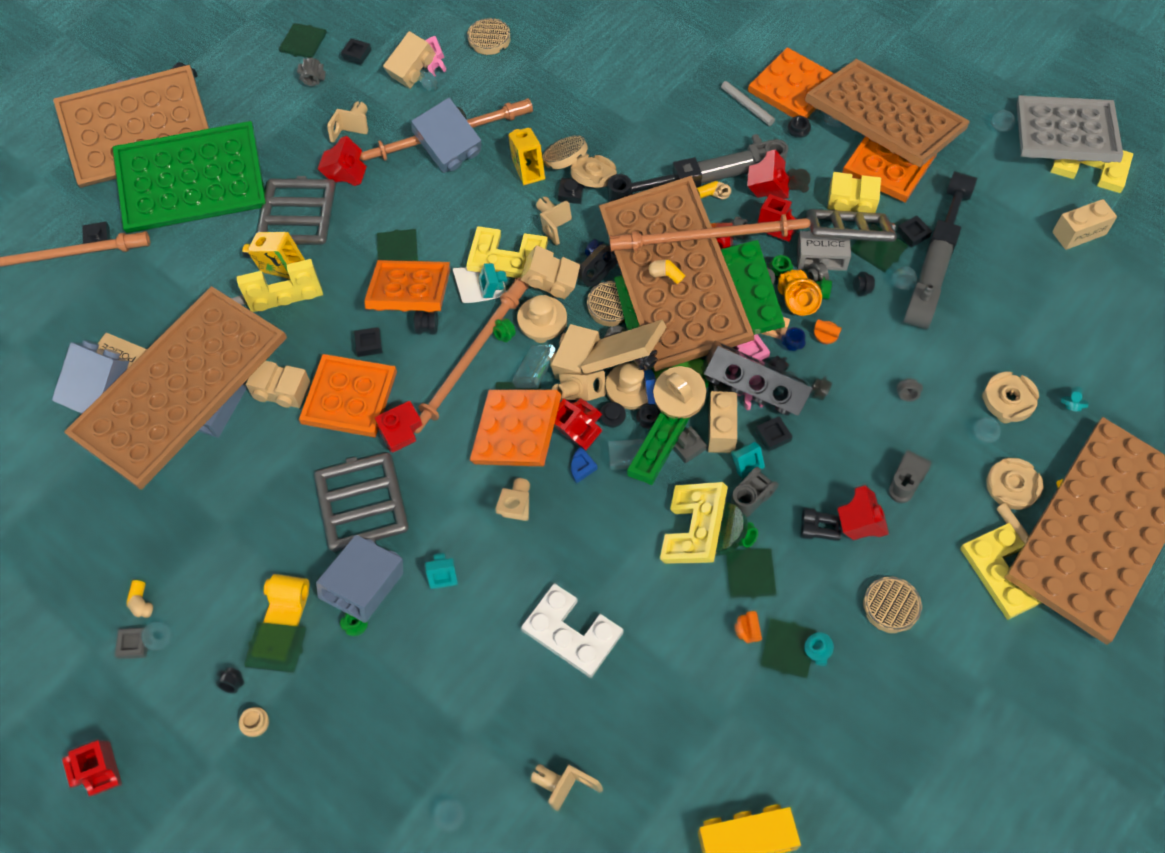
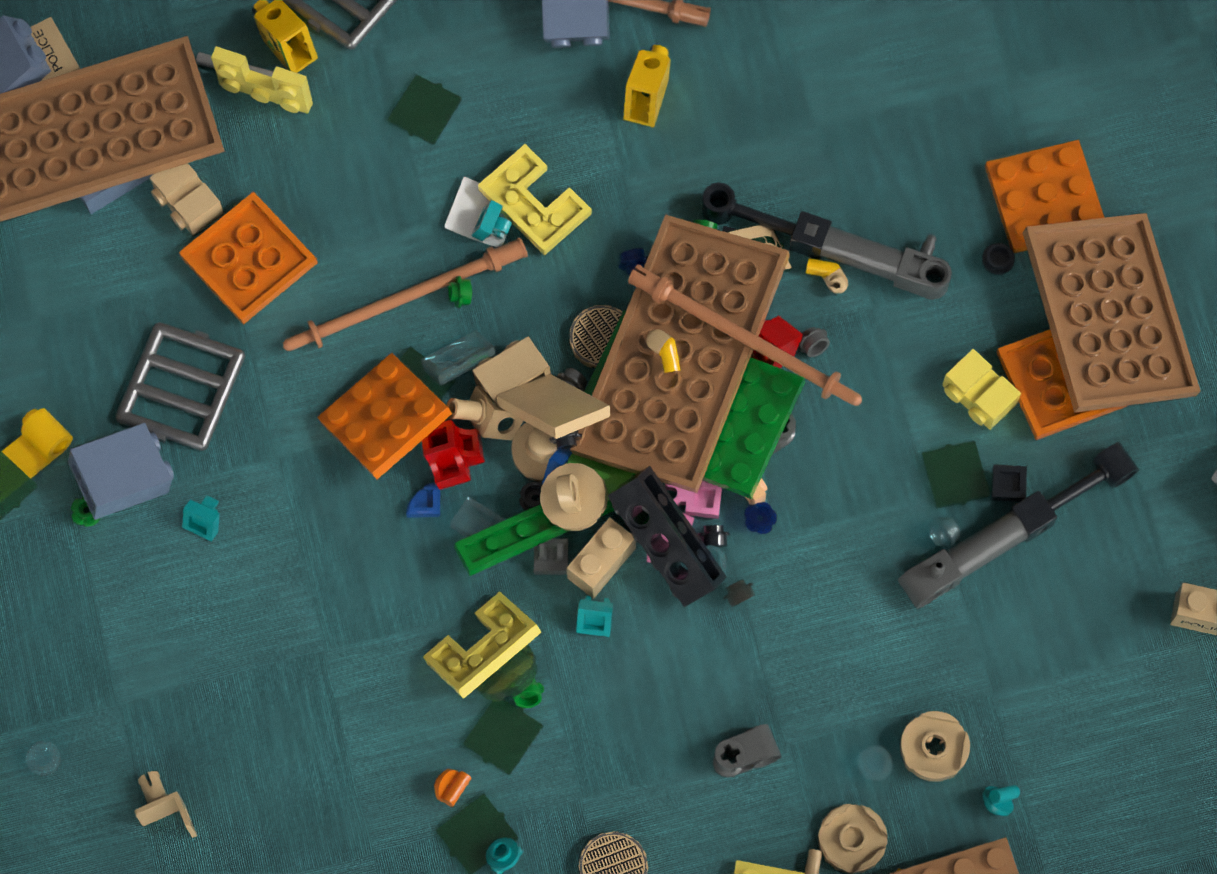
camera: 35 degrees right, 10 degrees up
black plate [354,327,383,357] -> none
orange plate [364,260,450,312] -> none
red brick [374,401,423,453] -> none
black wheel [414,310,438,335] -> none
tan bracket [496,478,530,521] -> none
tan plate [517,295,567,343] -> none
tan brick [520,245,580,299] -> none
white plate [521,583,624,678] -> none
tan bracket [536,197,572,246] -> none
tan tile [543,136,588,169] -> none
black plate [558,178,585,204] -> none
tan tile [570,154,617,188] -> none
black plate [577,243,618,287] -> none
black plate [600,402,626,428] -> none
light grey bar [721,81,775,126] -> none
dark grey piece [729,467,779,518] -> none
red brick [747,149,790,199] -> none
black plate [756,416,793,452] -> none
red brick [758,194,796,242] -> none
green plate [769,255,793,277] -> none
light orange hair [777,269,822,316] -> none
clear smoke plate [787,168,811,193] -> none
light grey brick [797,231,851,271] -> none
black piece [800,507,841,541] -> none
flat silver bar [806,209,897,242] -> none
dark grey plate [808,262,829,283] -> none
orange plate [814,319,842,344] -> none
green plate [816,277,832,300] -> none
red brick [838,485,889,540] -> none
black plate [853,272,875,297] -> none
dark grey plate [897,378,923,402] -> none

